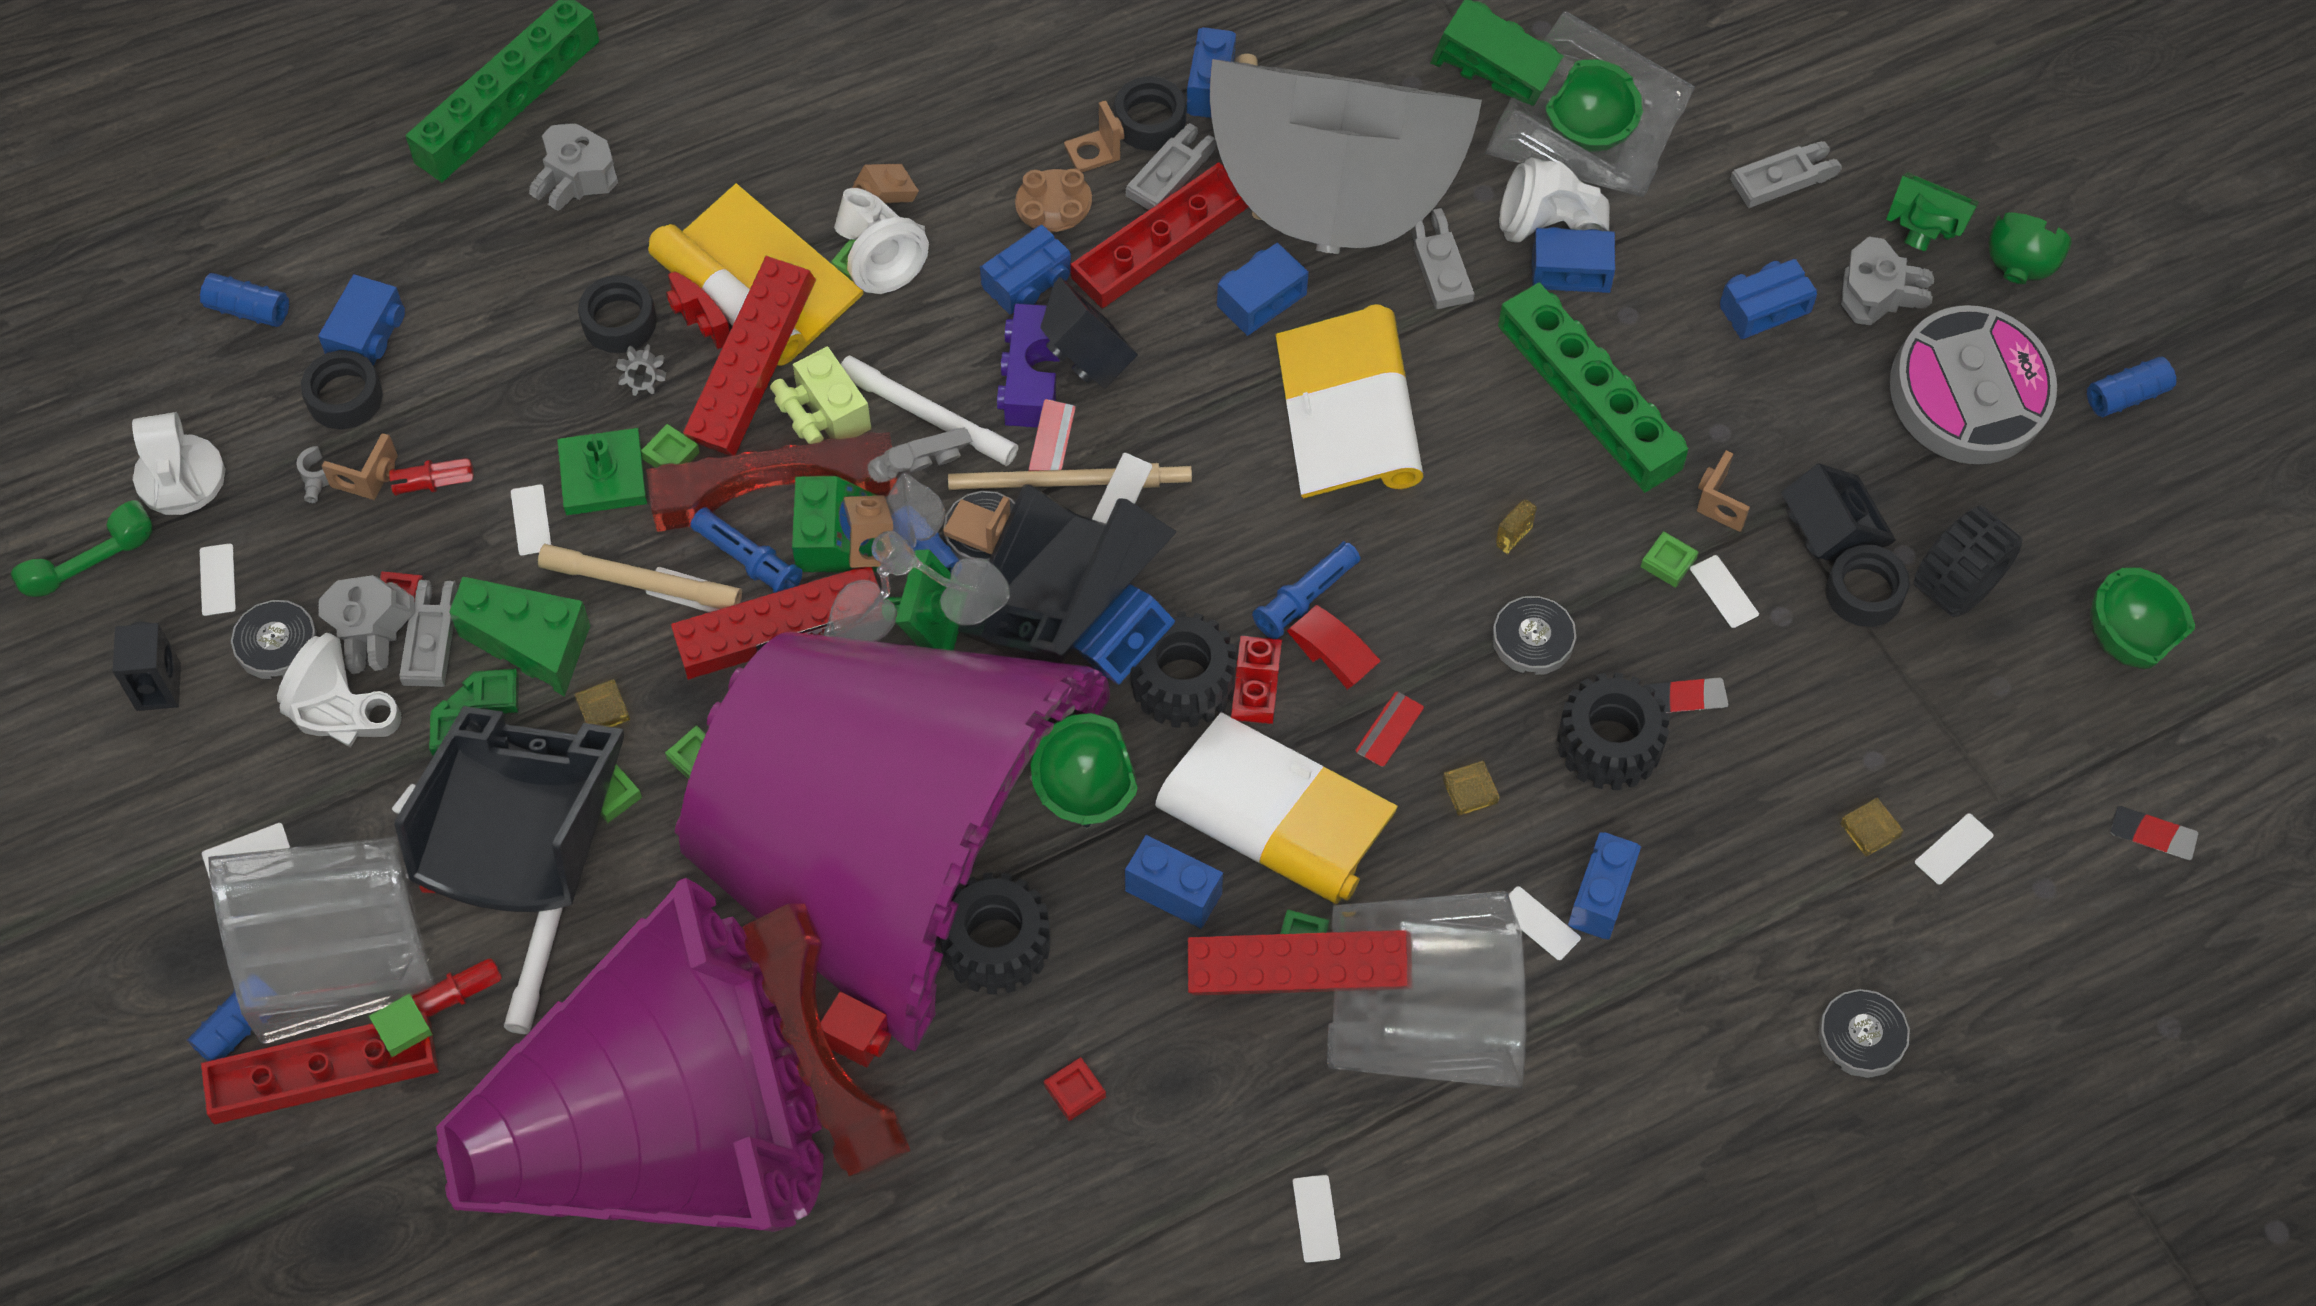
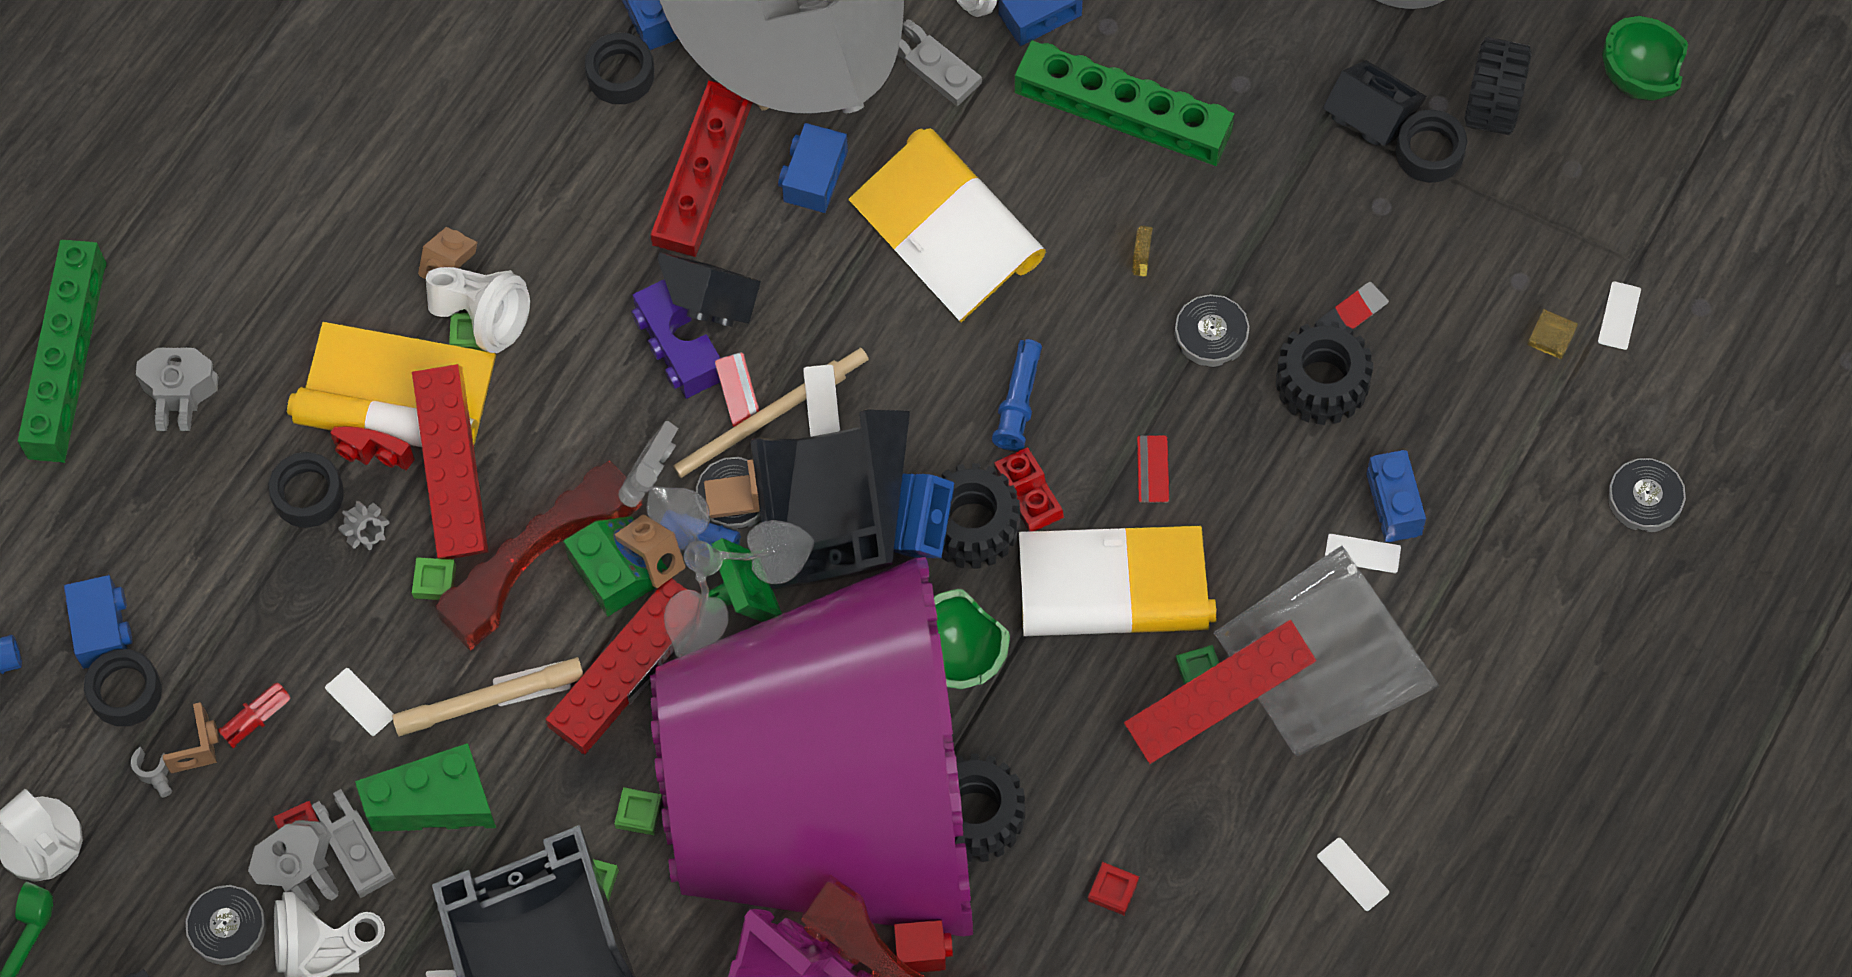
camera: 30 degrees left, 5 degrees up
white sticker [200,544,236,616] -> none
green tile [429,669,519,756] -> none
green tile [557,428,647,515] -> none
clear yellow tile [574,679,630,727] -> none
blue pin [690,507,803,593] -> none
yellowish green brick [770,346,871,447] -> none
white piece [841,355,1018,466] -> none
blue brick [980,225,1071,315] -> none
medium nougat dish [1015,169,1092,232] -> none
medium nougat bracket [1064,100,1124,172] -> none
blue brick [1125,835,1223,929] -> none
light grey hinge [1126,123,1217,210] -> none
red slope [1287,605,1380,690] -> none
clear yellow tile [1443,760,1500,816] -> none
bright green tile [1641,531,1699,588] -> none
white sticker [1690,555,1759,628] -> none
medium nougat bracket [1697,450,1750,532] -> none
sticker [2111,806,2198,860] -> none

